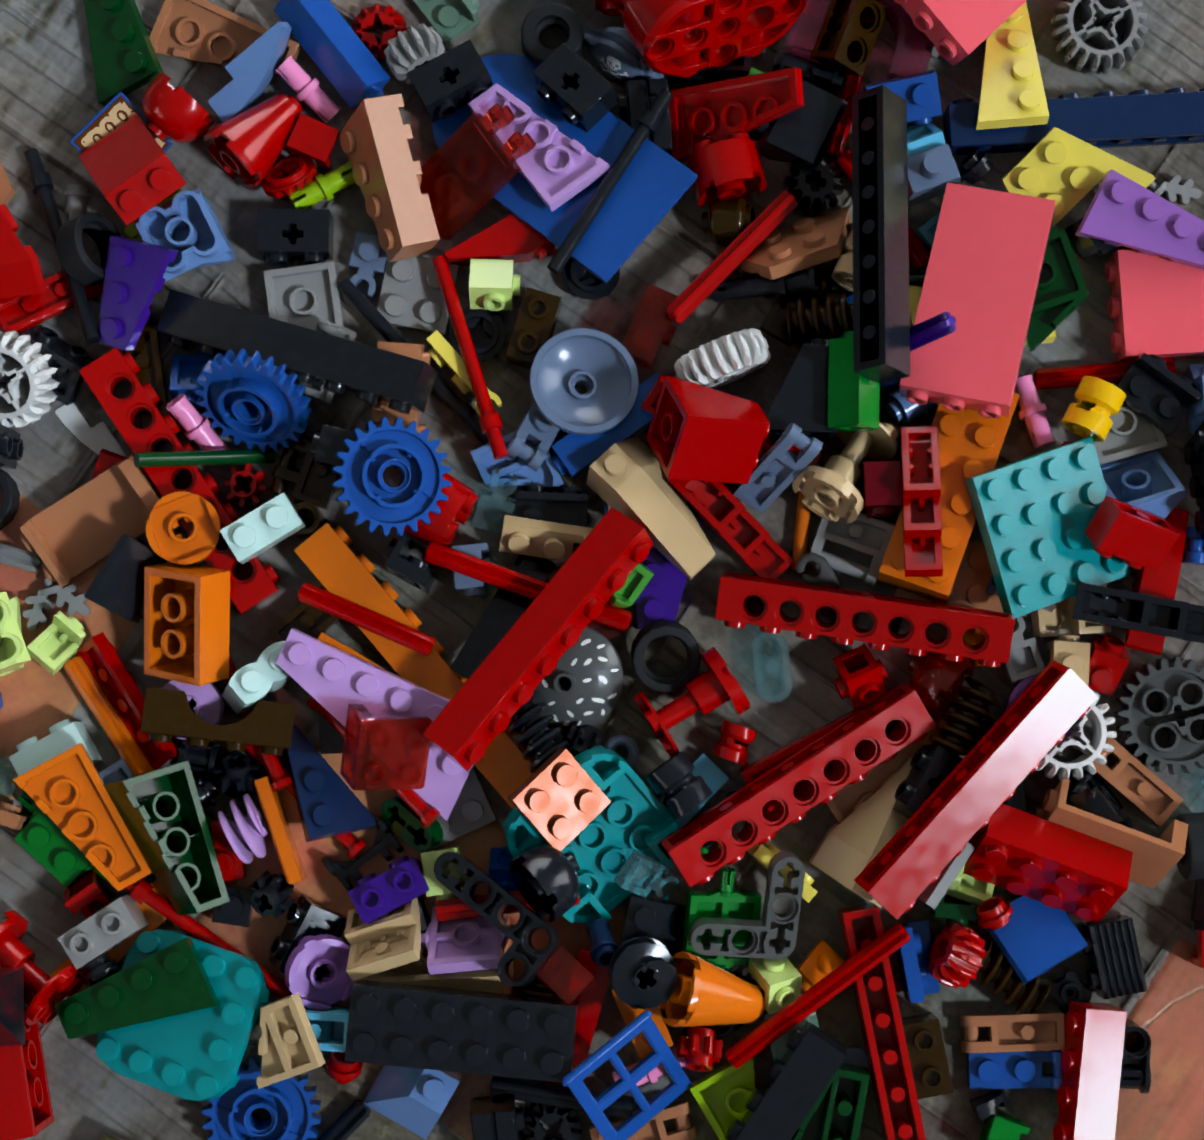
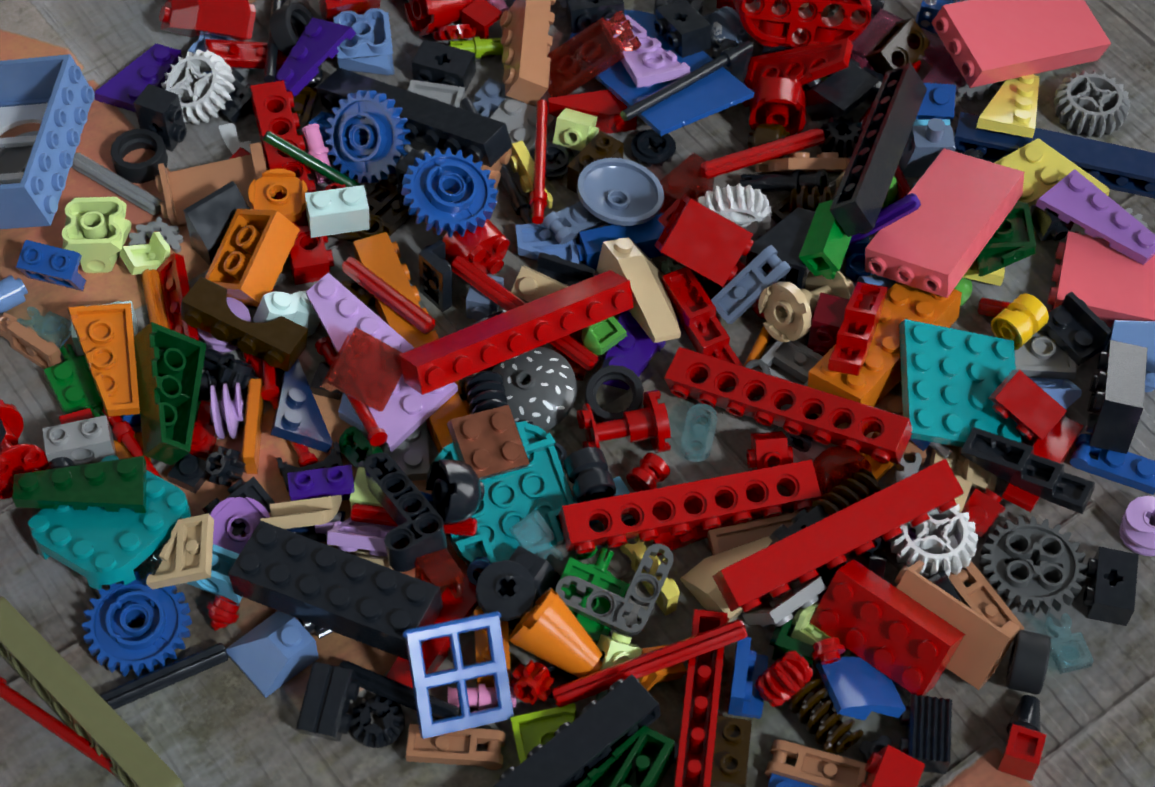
camera: 20 degrees right, 30 degrees down
clear light blue plate [471,468,518,535] -> none
bright pink pin [1014,374,1056,449] -> none

